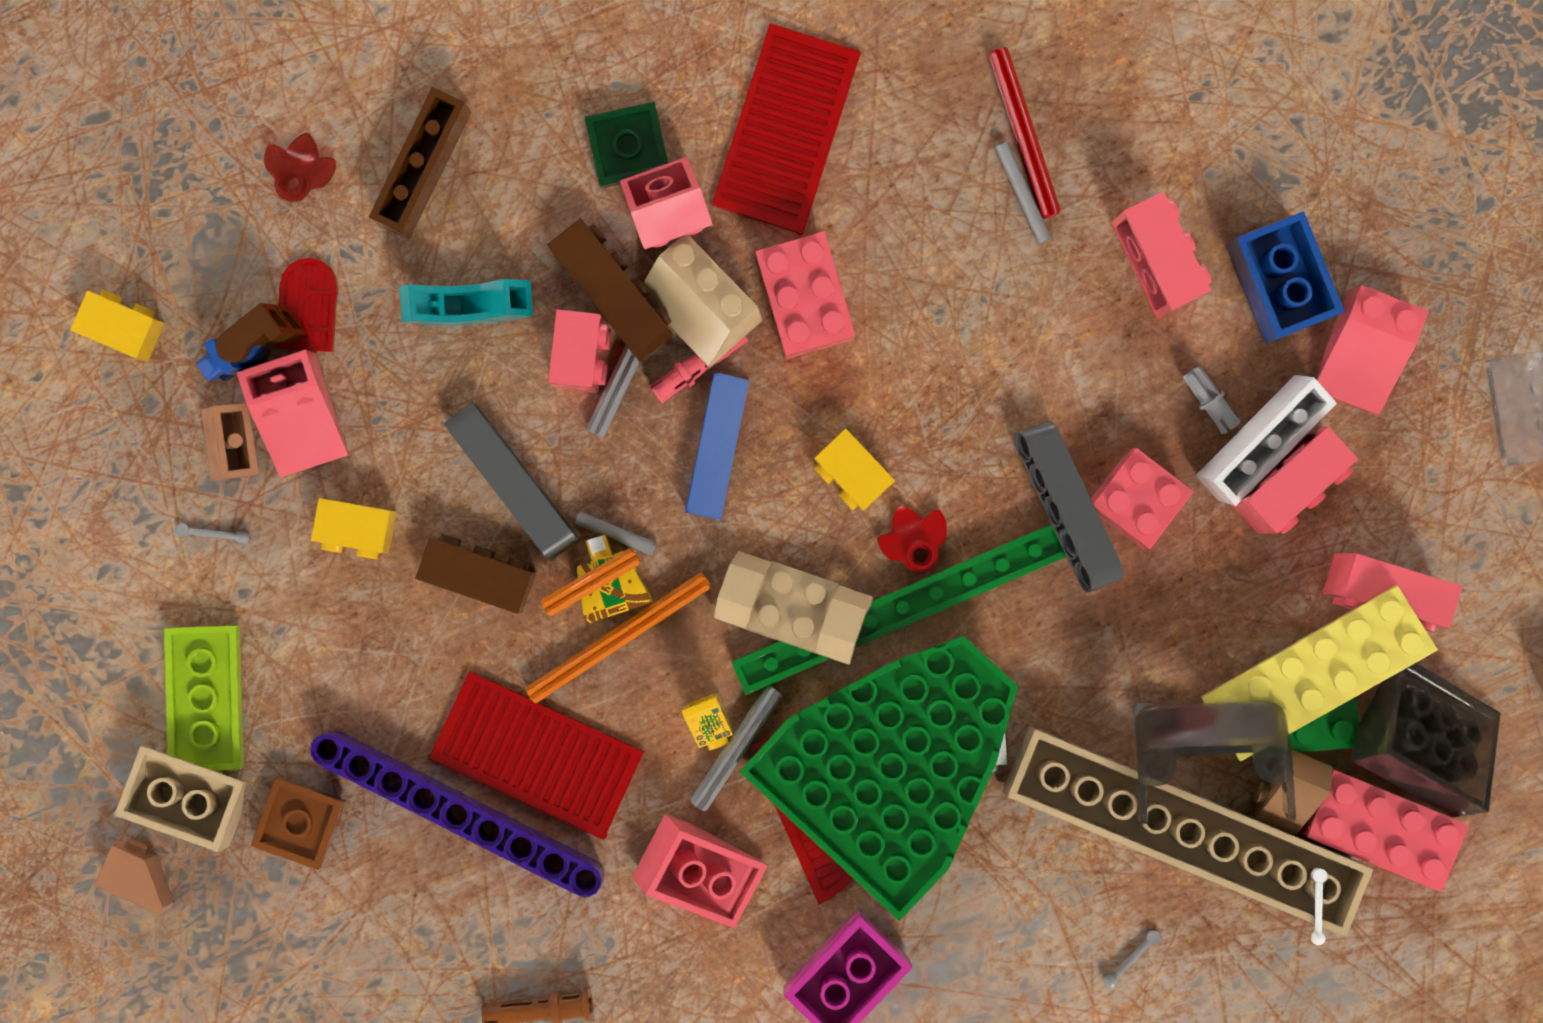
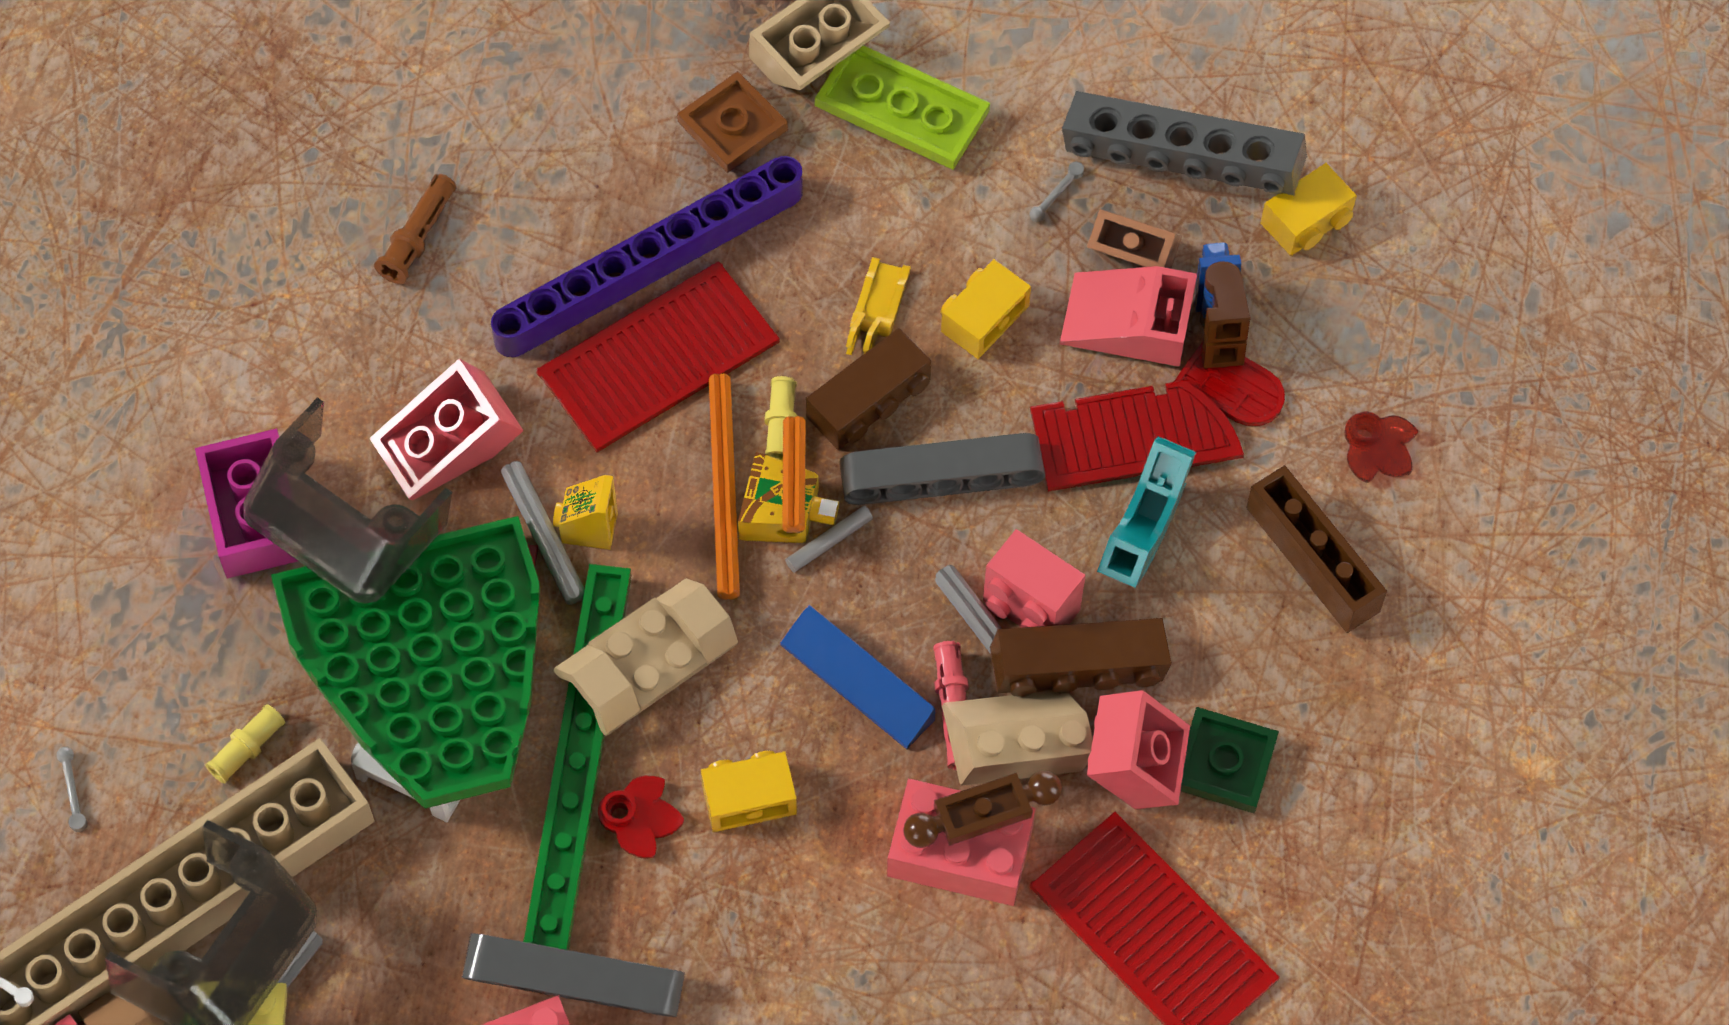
camera: 125 degrees right, 25 degrees down
none -> light yellow pin [205,704,285,784]
none -> clear smoke windscreen [243,397,452,603]
none -> light yellow pin [764,376,797,461]
none -> yellow arm [846,257,911,355]
none -> reddish brown plate [903,770,1062,848]
none -> red piece [1030,379,1244,492]
none -> dark grey brick [1062,91,1307,195]

